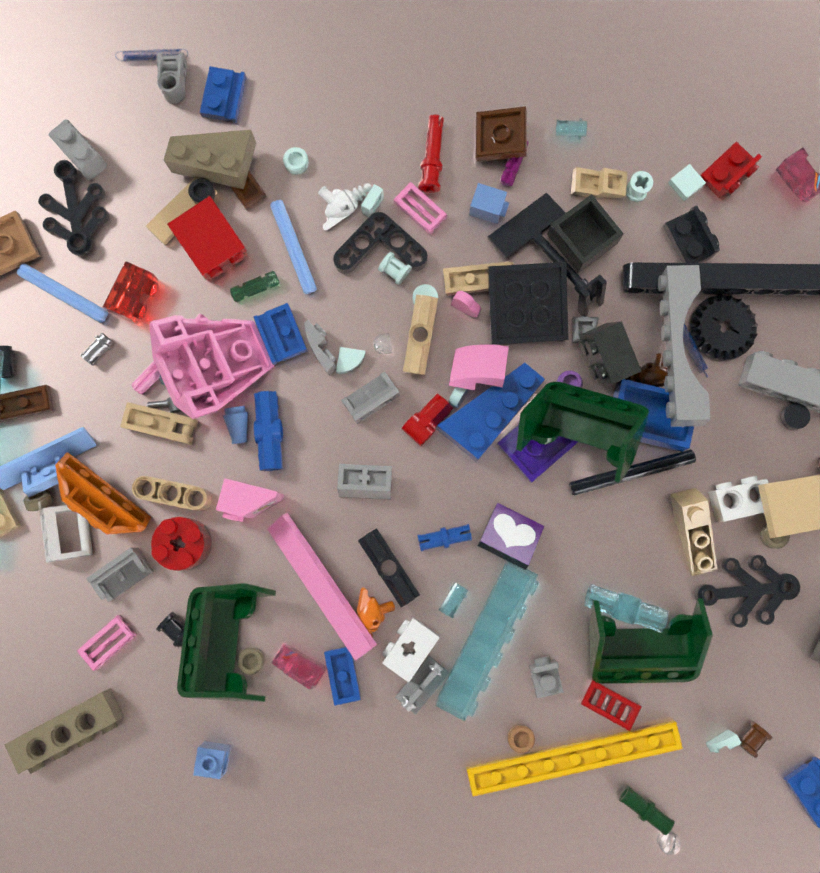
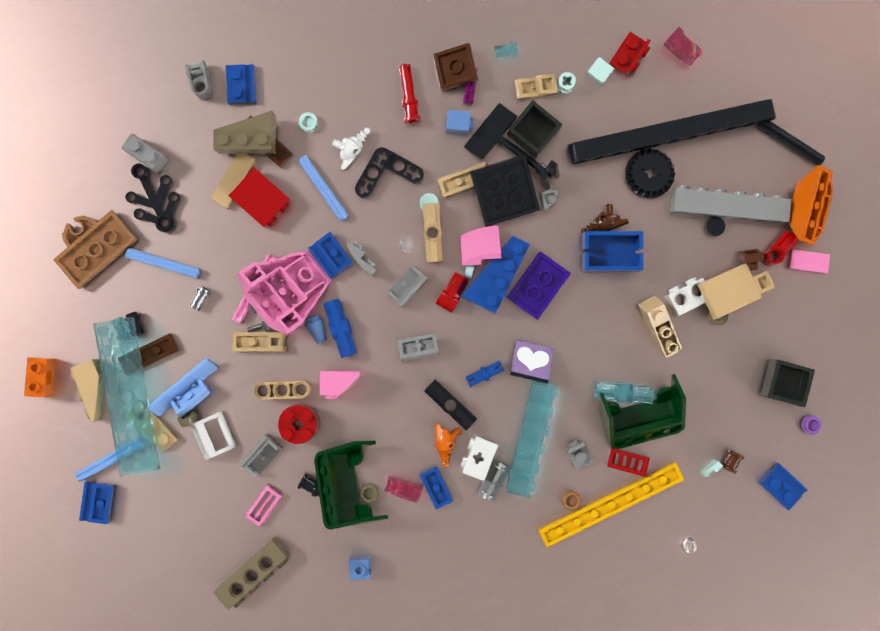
camera: 15 degrees left, 5 degrees up
orange wedge [55,452,151,534] -> none
clear red brick [103,261,158,324] -> none
piece [115,48,188,61] -> none
black tile [188,178,215,204] -> none
clear green axle [230,271,279,302] -> none
bright pink tile [267,513,377,661] -> none
light aqua tile [336,347,366,374] -> none
light aqua tile [361,184,384,218] -> none
light aqua bush [378,252,412,285] -> none
bright pink tile [393,182,447,235] -> none
clear light blue pin [438,582,468,618] -> none
bright pink tile [451,291,481,318] -> none
dark green windscreen [516,382,649,483] -> none
medium lavender plate [557,371,583,388] -> none
black axle [569,449,696,496] -> none
pearl dark grey piece [579,321,642,384] -> none
dark green pin [619,786,675,836] -> none
light grey arch [658,265,711,427] -> none
black bracket [663,205,720,263] -> none
blue piece [683,323,708,378] -> none
black plant [694,555,800,628] -> none

